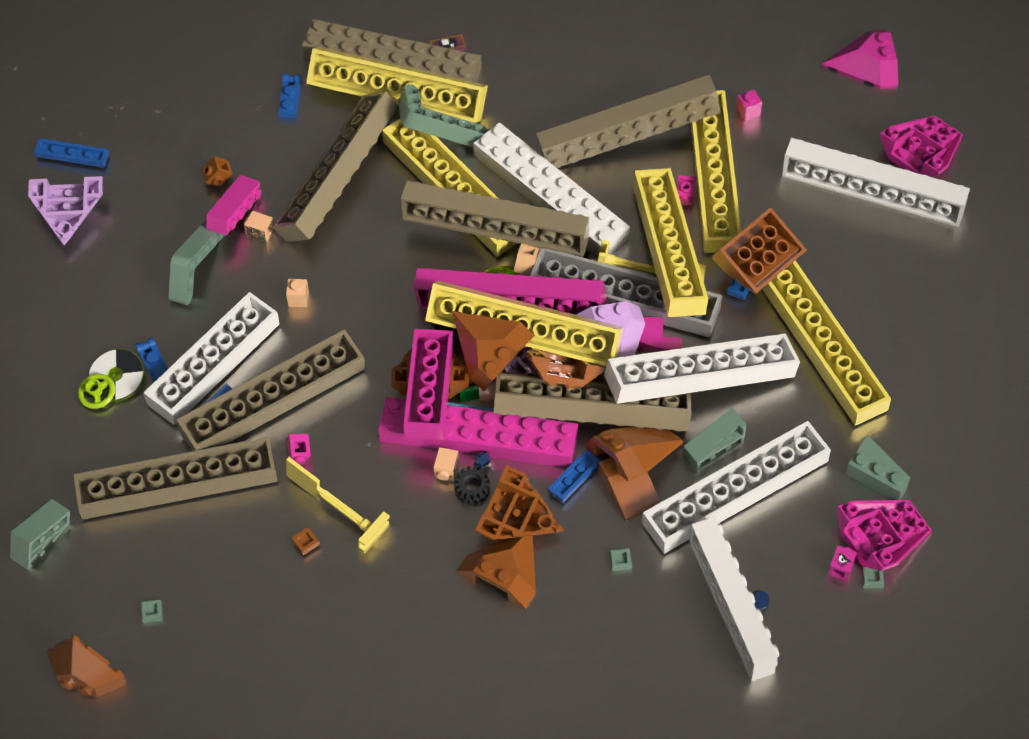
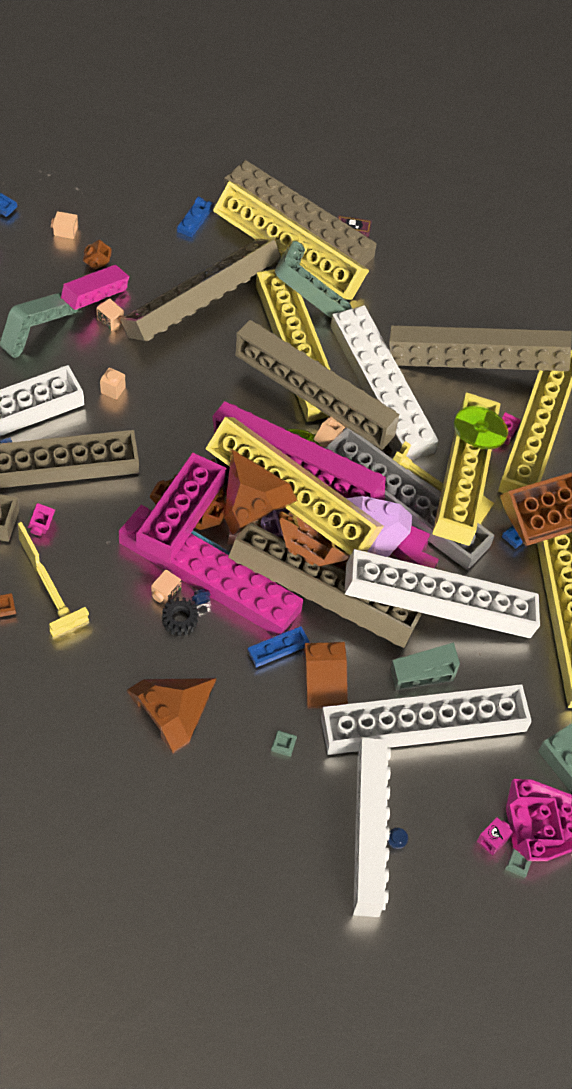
camera: 15 degrees right, 0 degrees up
green slope [459,383,480,402] -> none
dark orange wedge [475,465,564,540] -> none
dark orange wedge [585,427,683,481] -> none
none -> light nougat brick [51,211,78,239]
none -> clear neon green piece [454,406,508,449]

